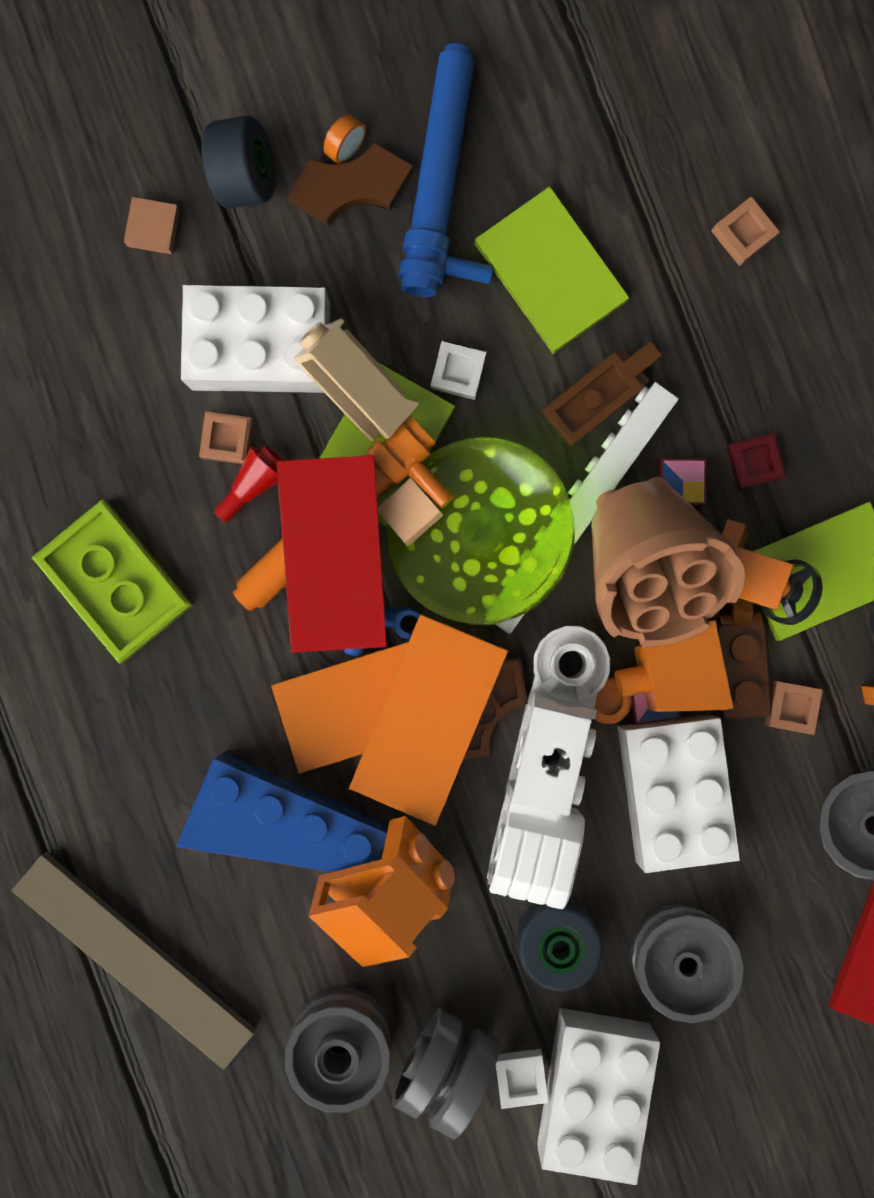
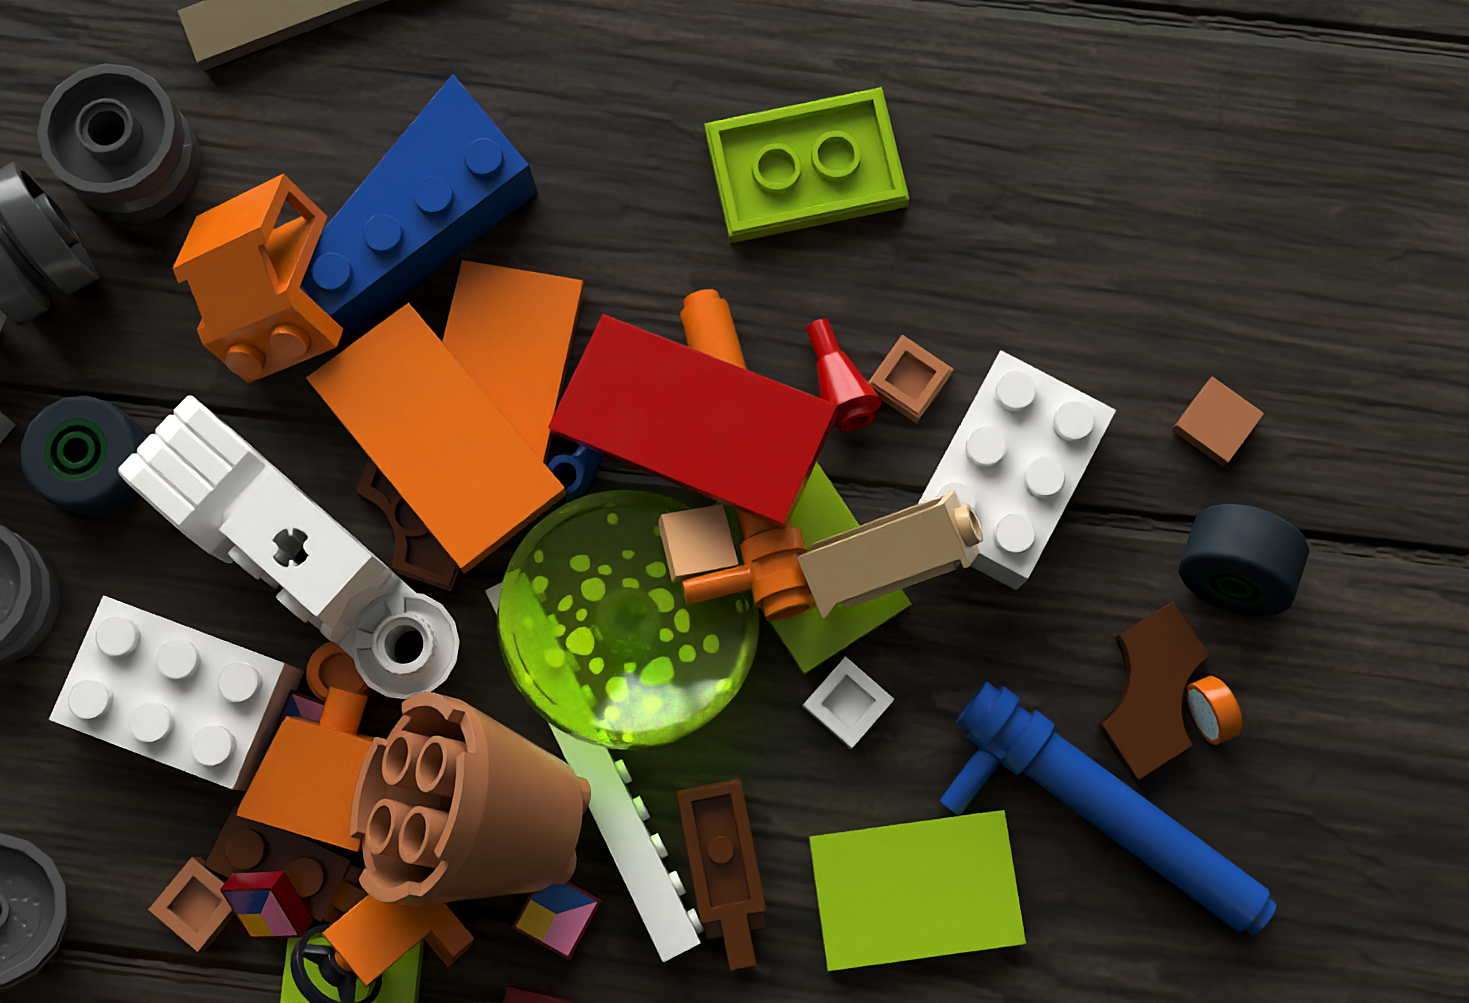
camera: 120 degrees right, 10 degrees down
none -> tile [220,871,313,939]

